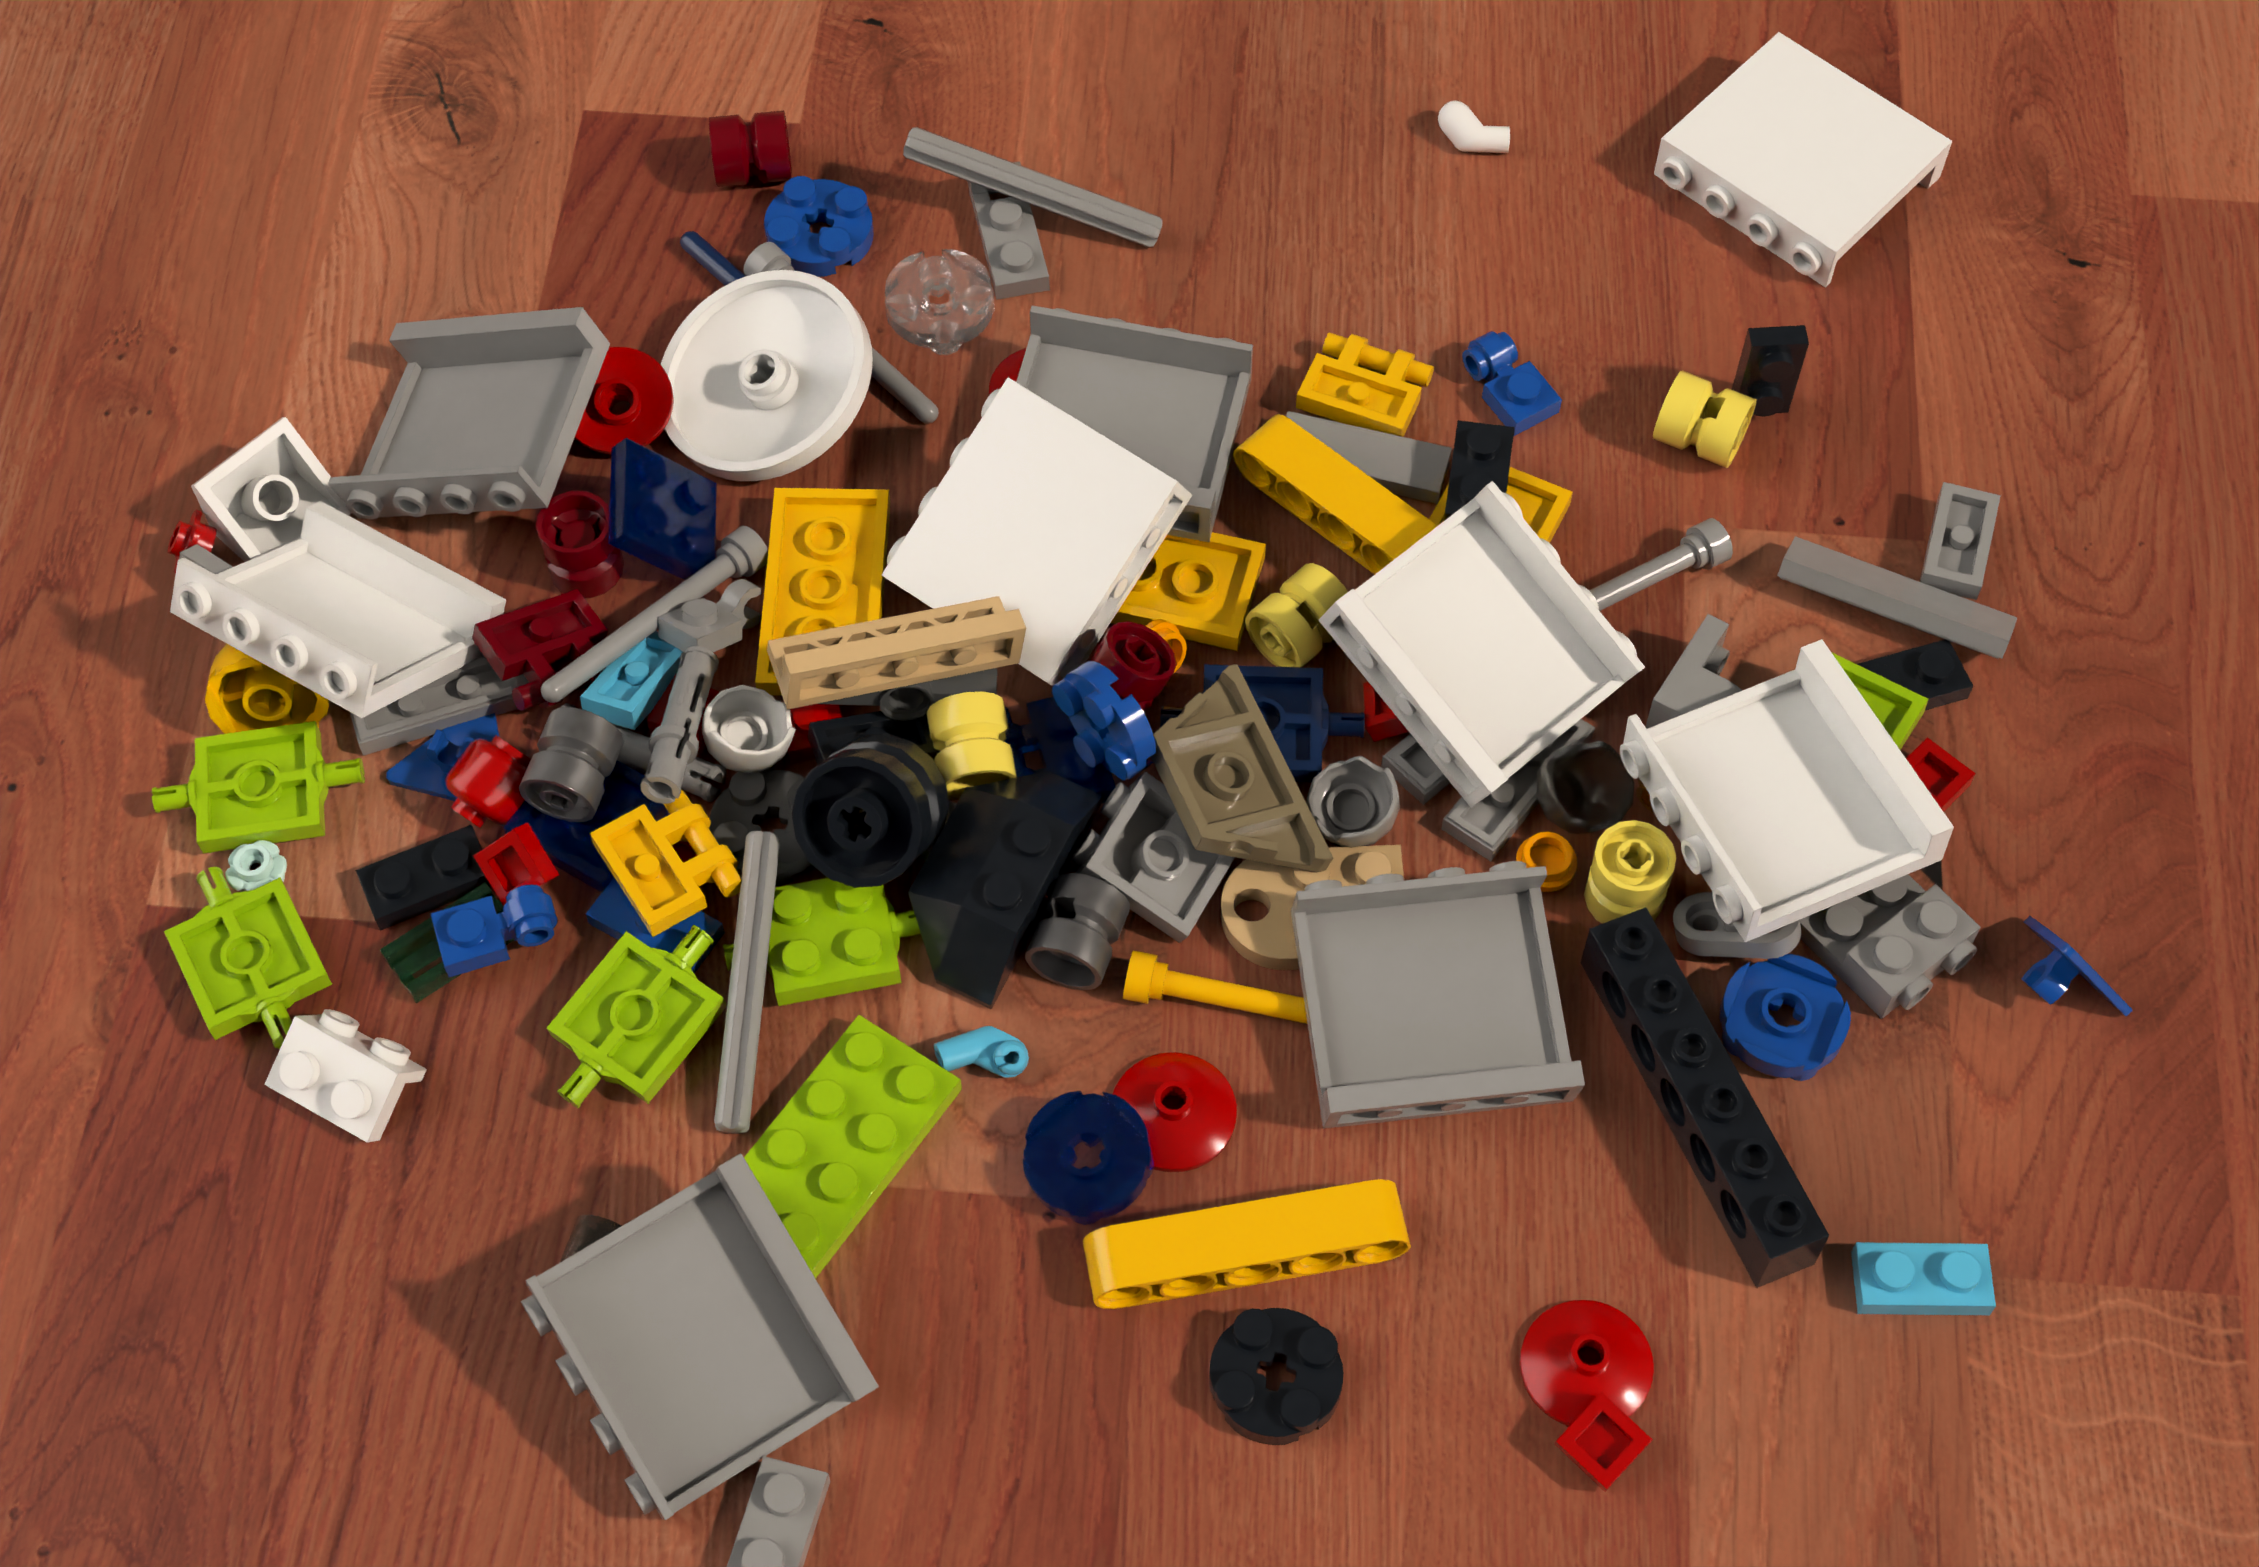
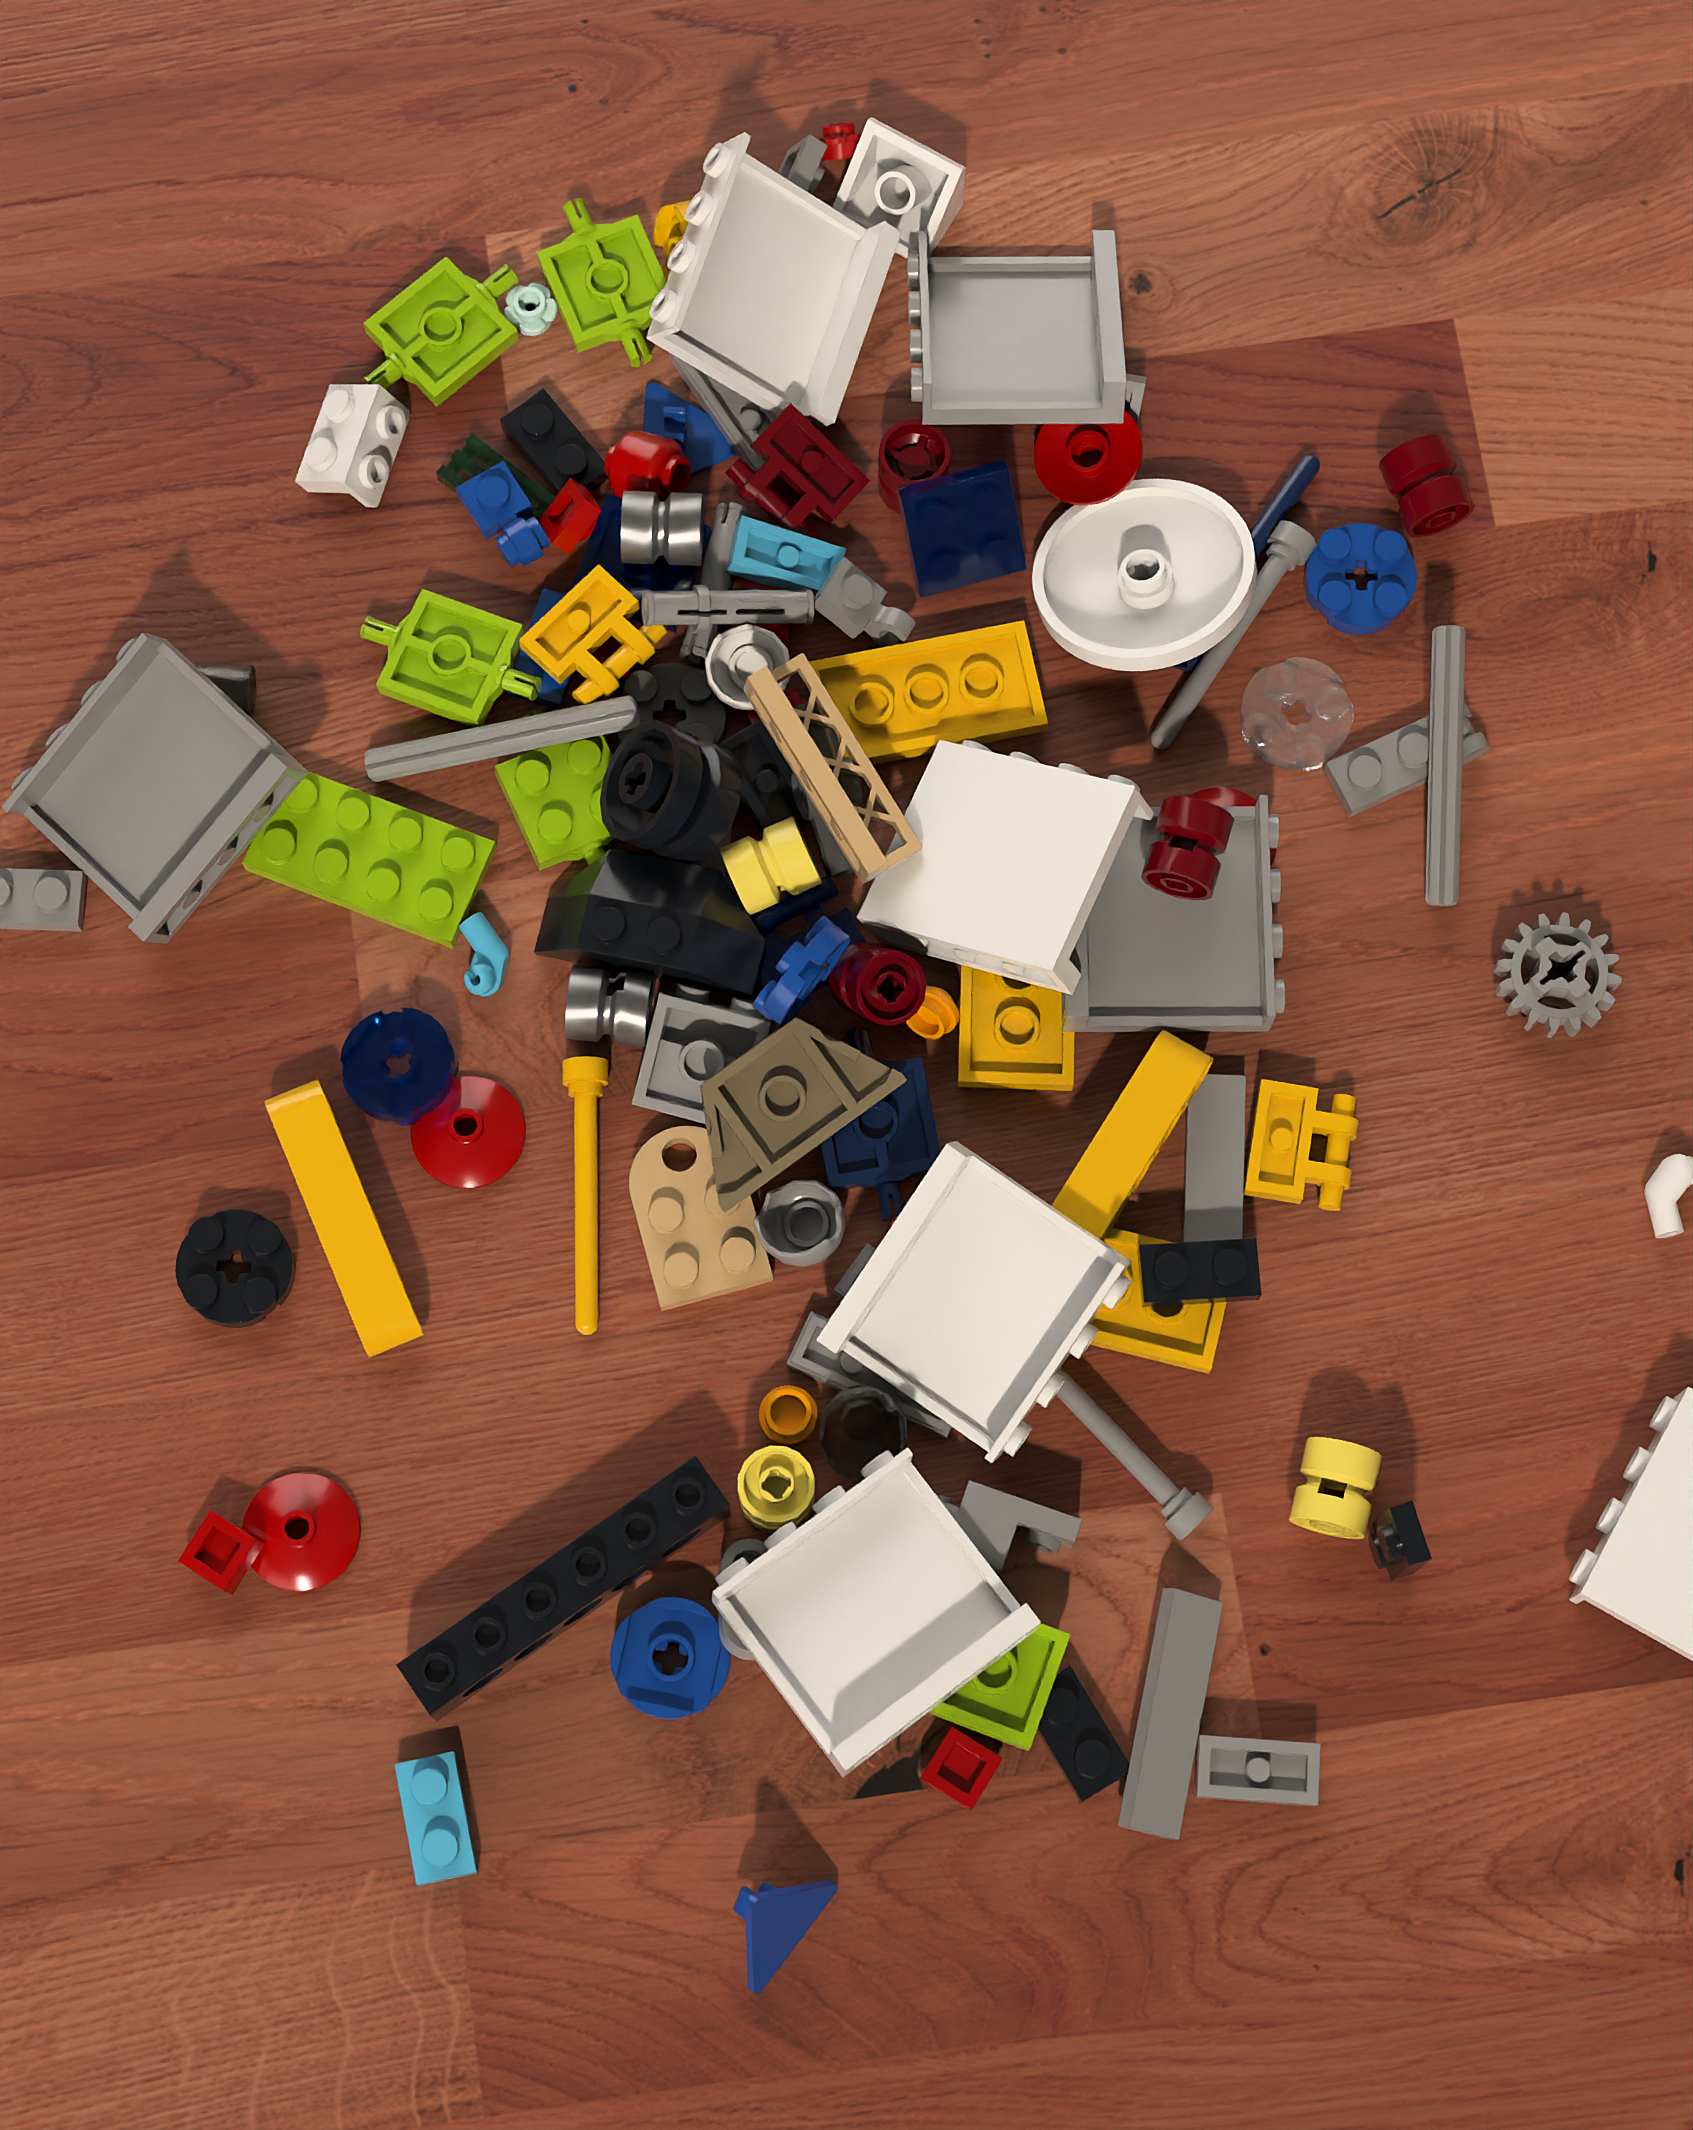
camera: 75 degrees right, 15 degrees up
light grey piece [541,525,768,703] -> none
light yellow wheel [1245,563,1348,668] -> none
light grey panel [1291,861,1585,1129] -> none
blue plate [1462,331,1562,436] -> none
light grey plate [1800,874,1981,1019] -> none
none -> dark red wheel [1141,796,1234,900]
none -> light grey gear [1493,912,1622,1038]

